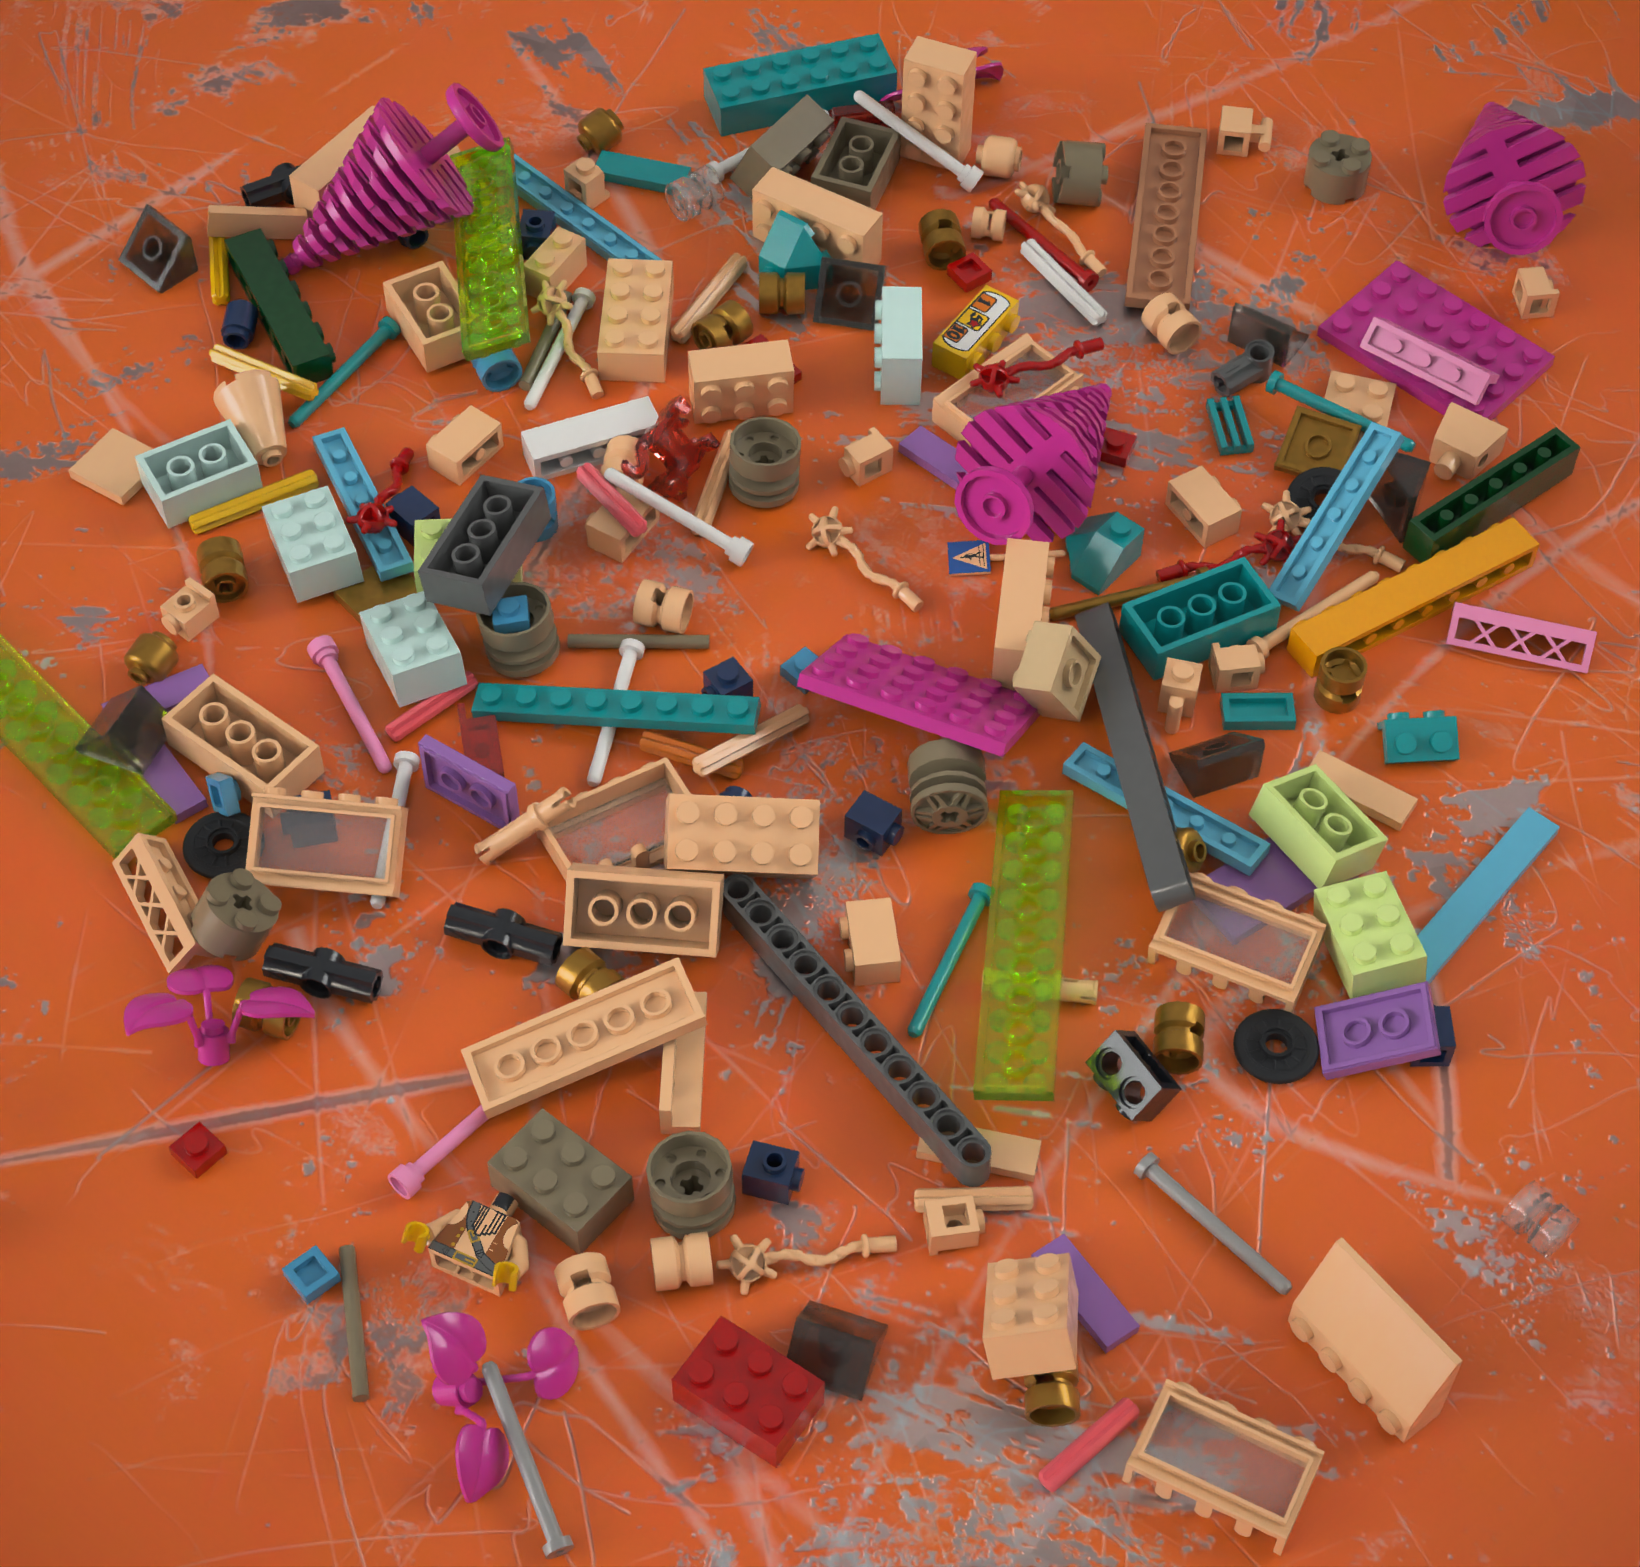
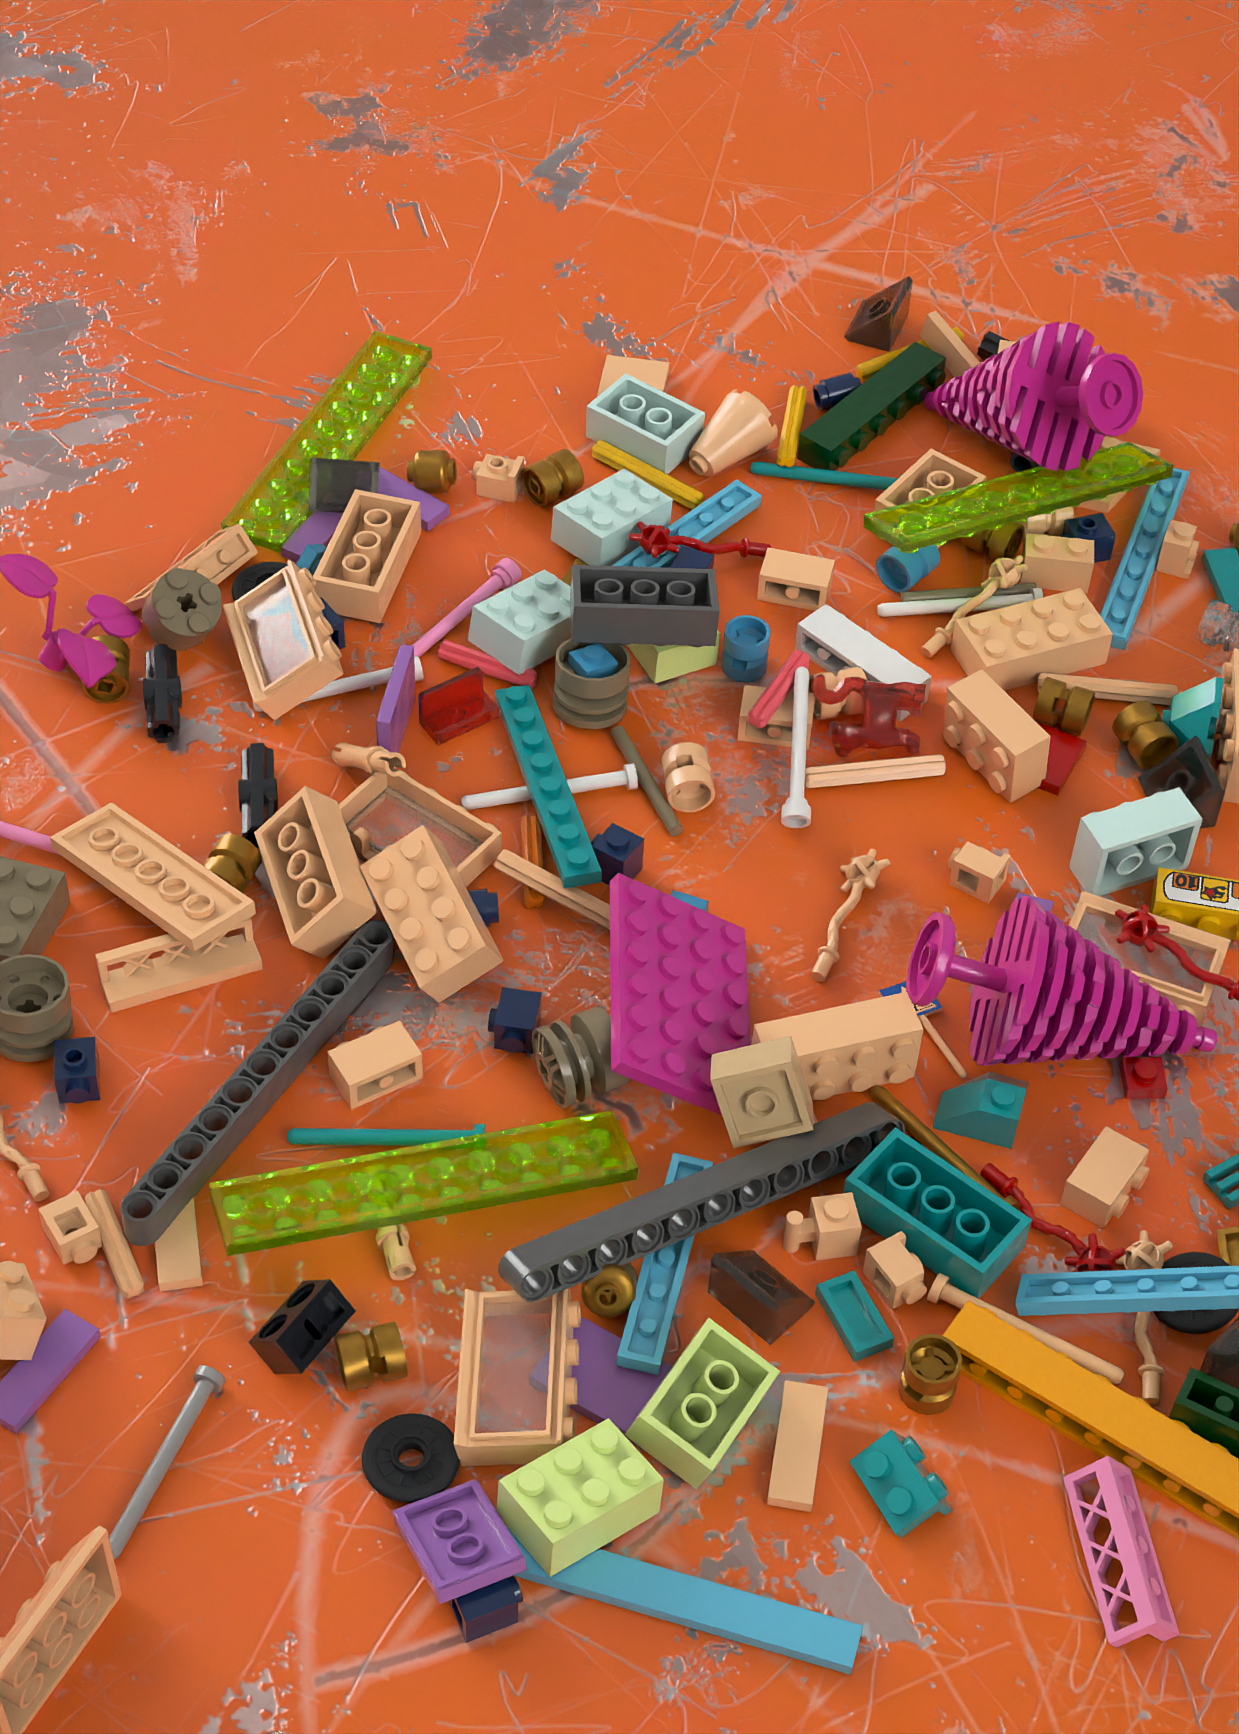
camera: 65 degrees right, 5 degrees down
dark tan wheel [729,417,801,508] -> none

